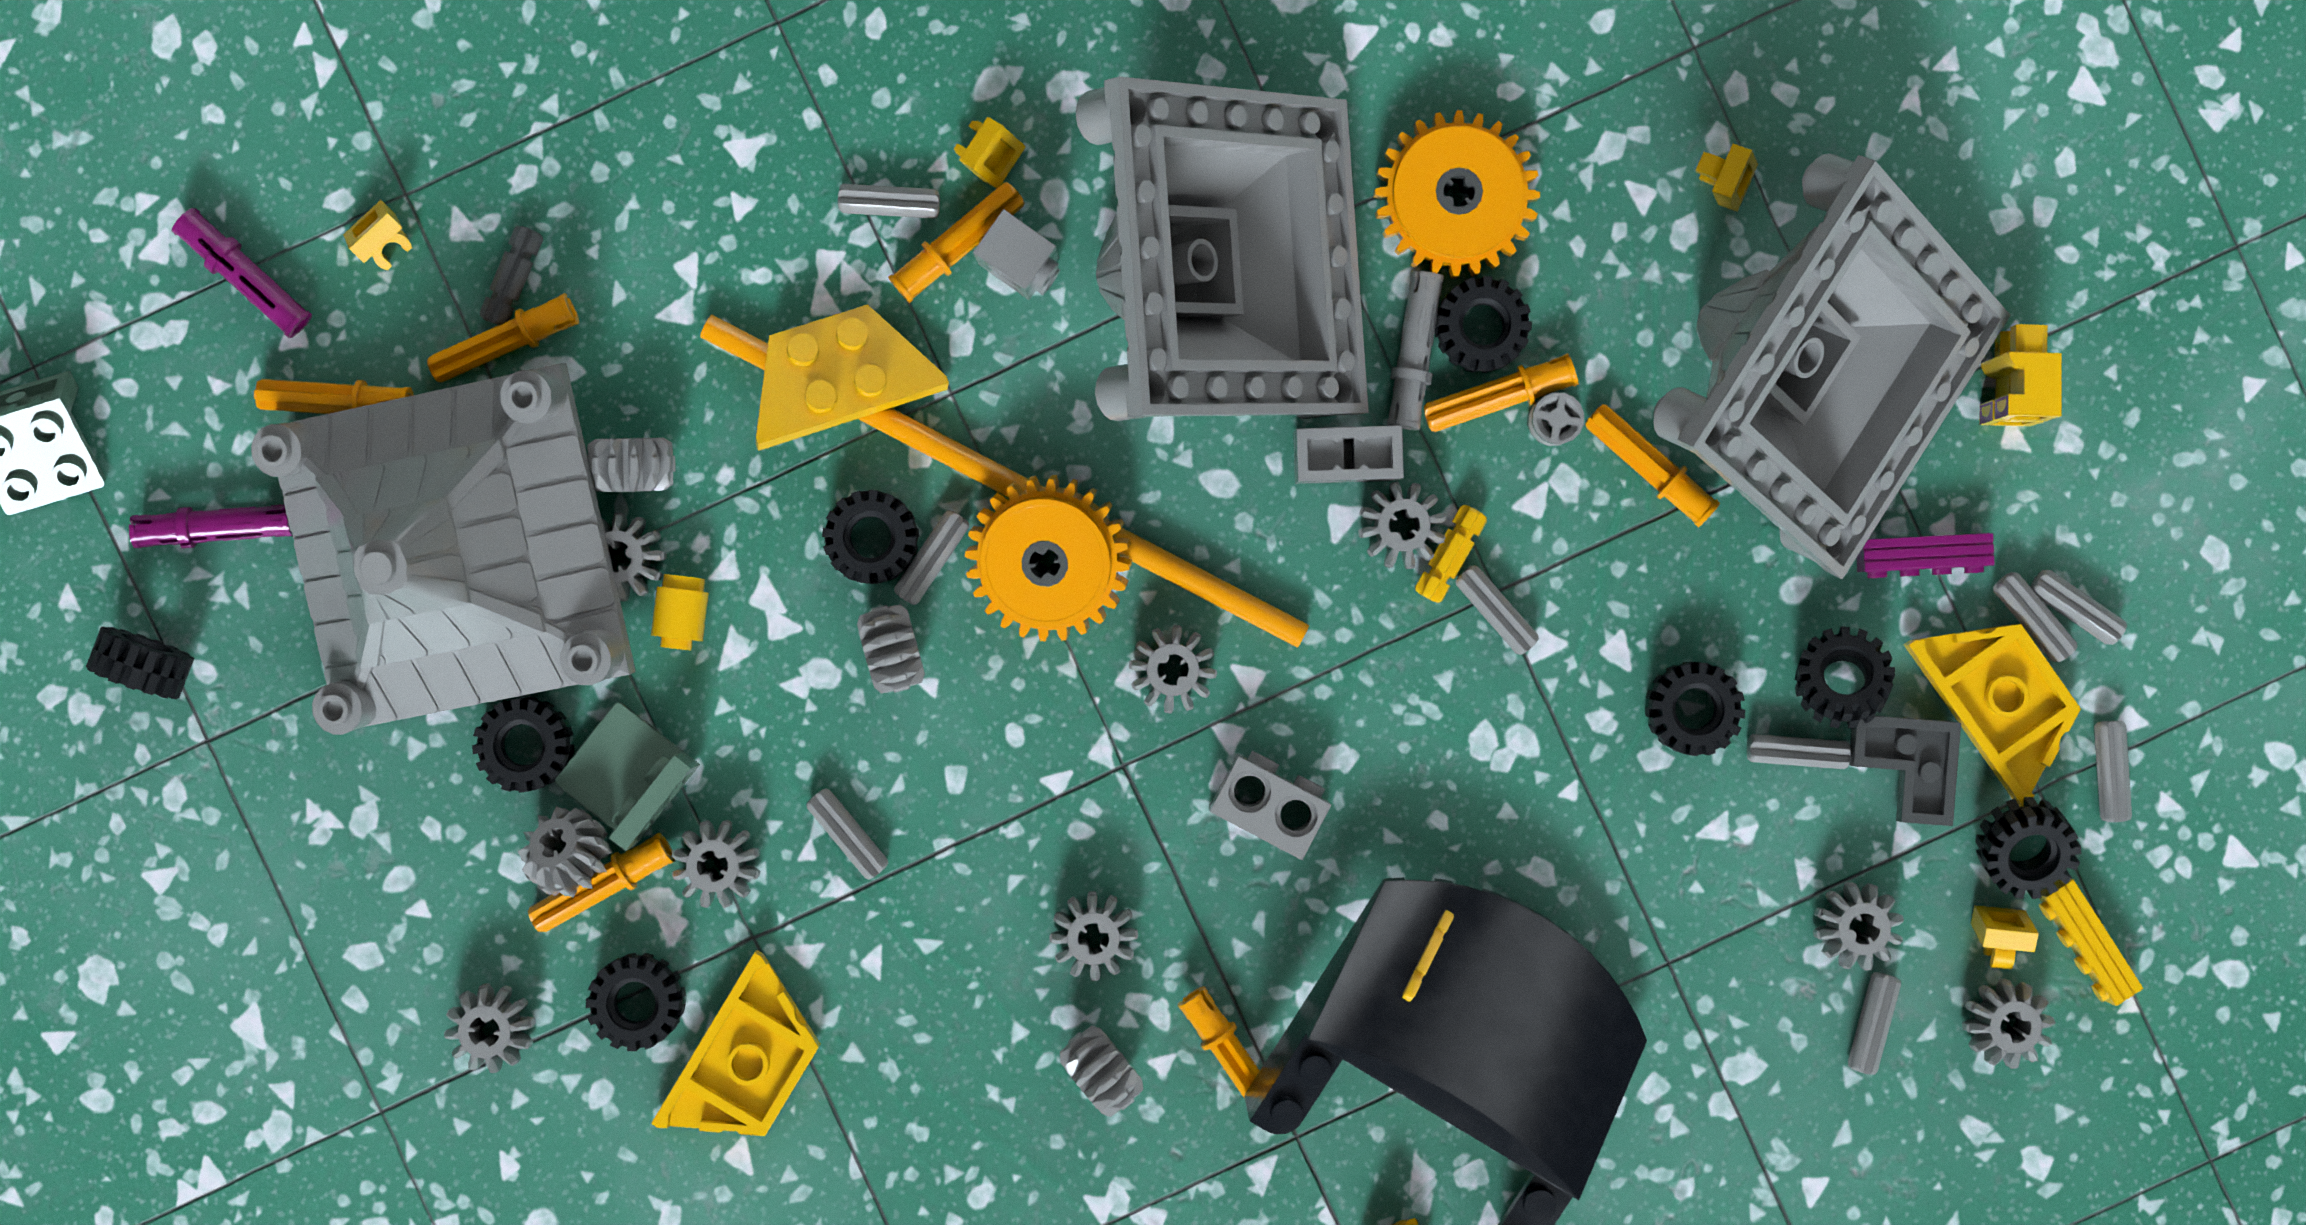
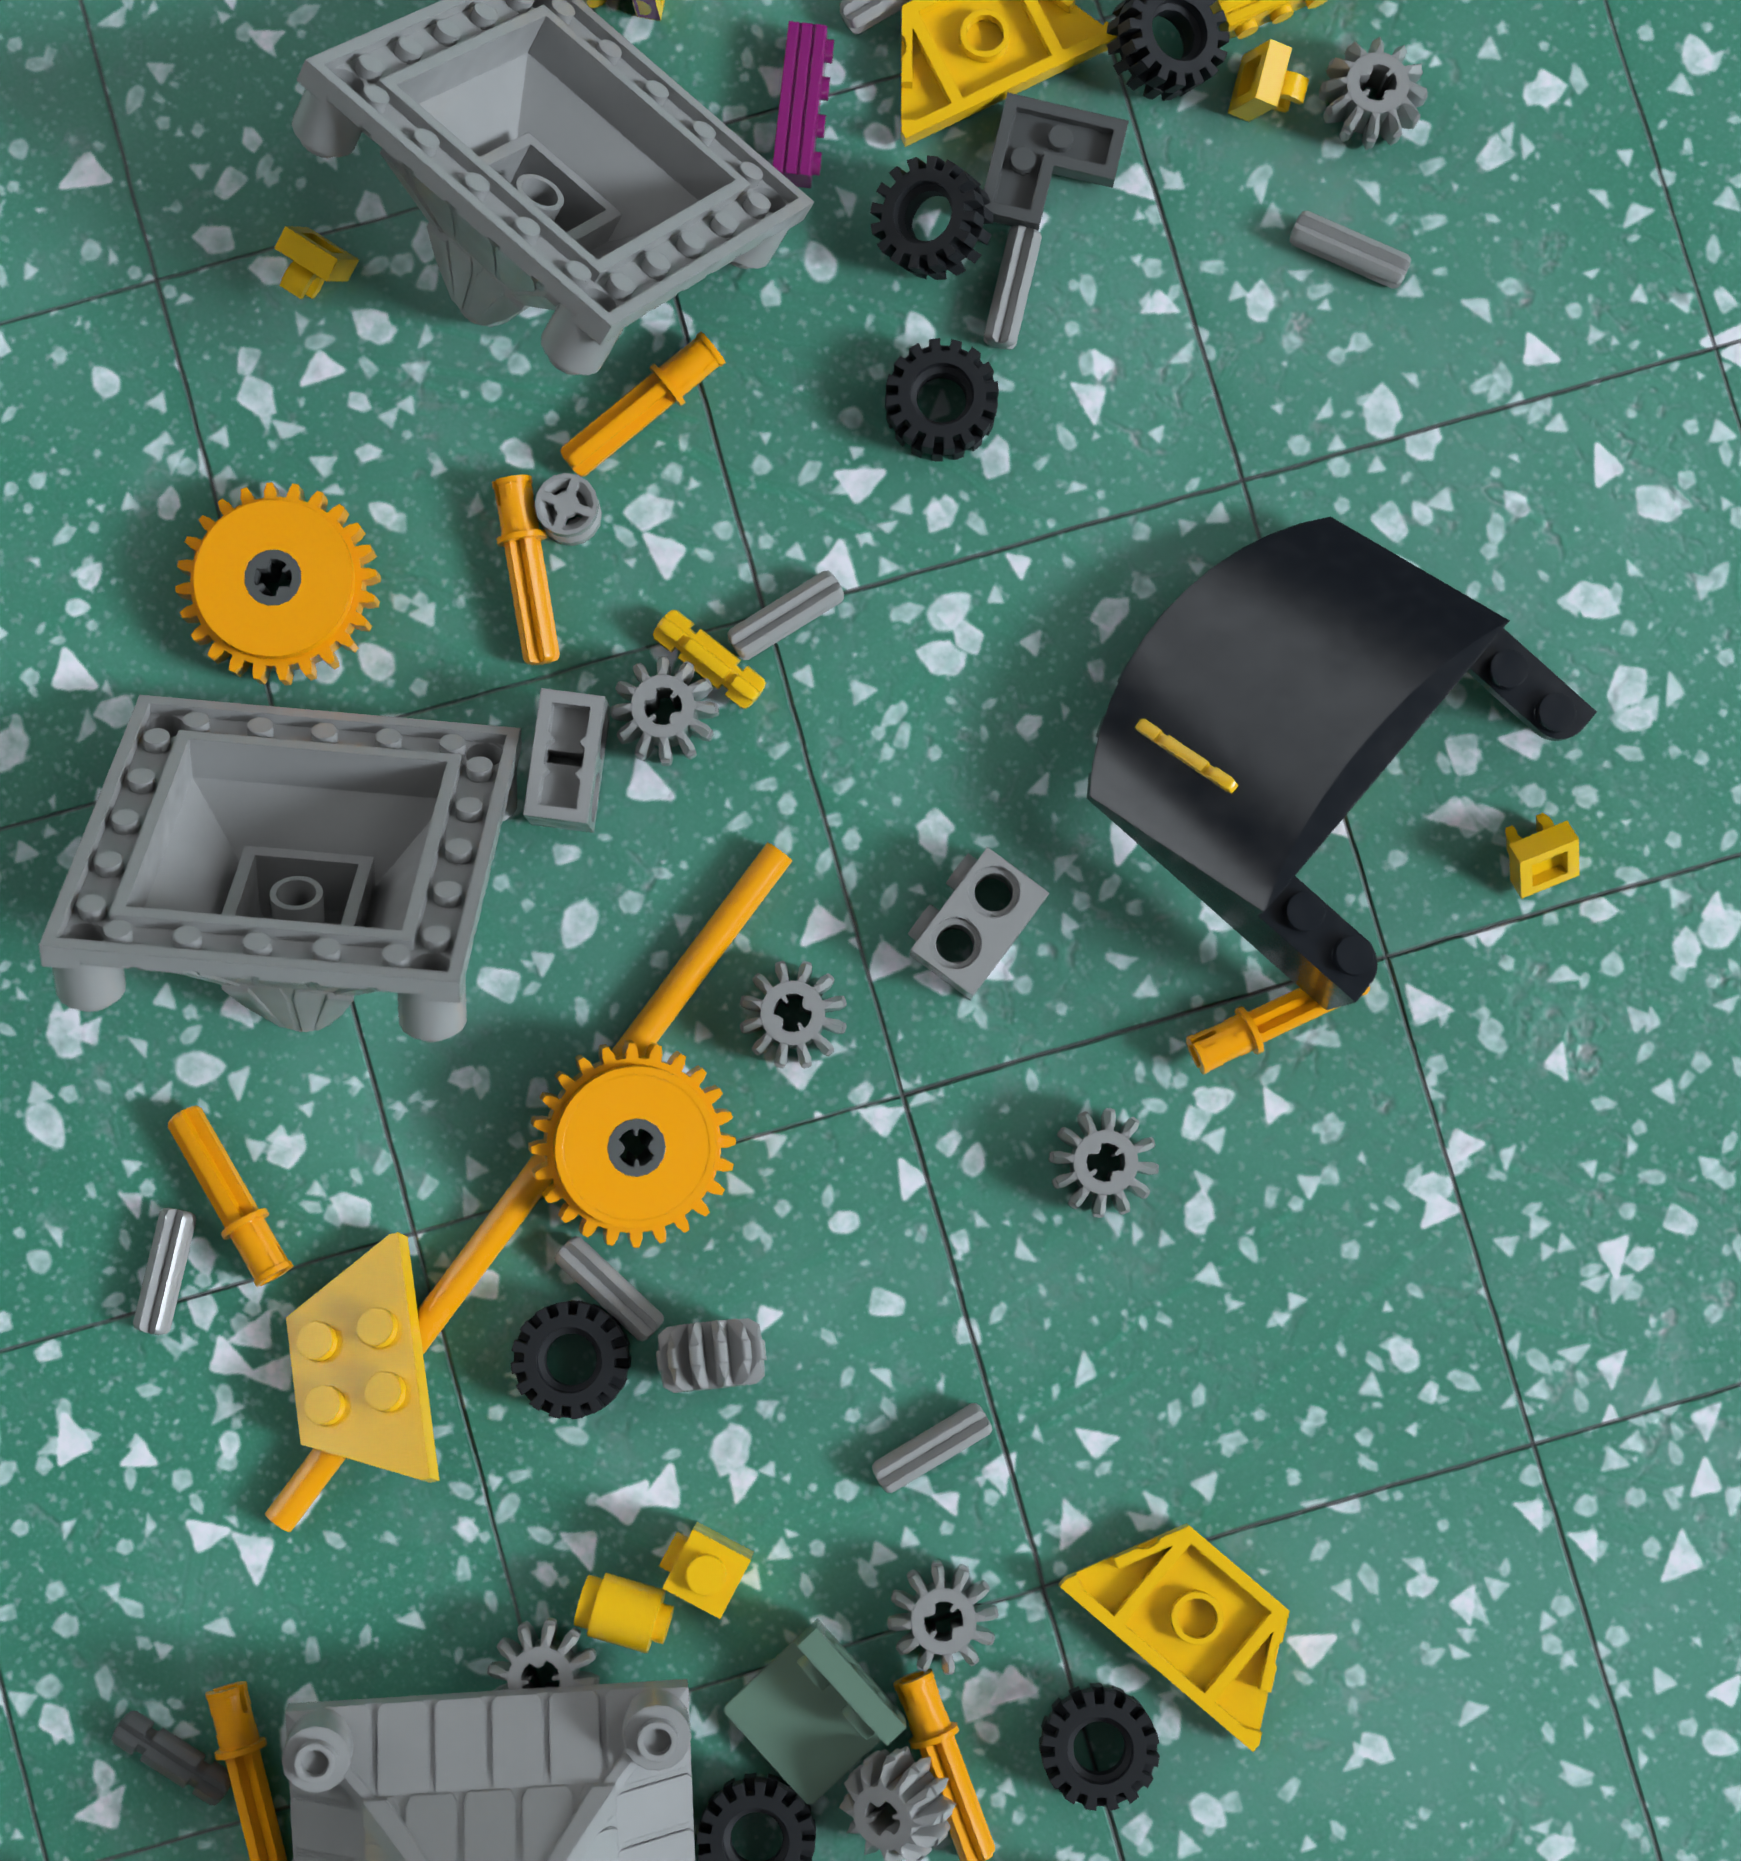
camera: 85 degrees left, 5 degrees down
light grey gear [587,438,676,492] -> none
yellow tile [954,117,1026,189] -> none
light grey brick [973,209,1061,300] -> none
light grey gear [1060,1026,1143,1117] -> none
light grey pin [1387,271,1444,430] -> none
black tyre [1435,276,1532,373] -> none
light grey gear [1813,882,1904,971] -> none
none -> yellow brick [658,1522,754,1619]

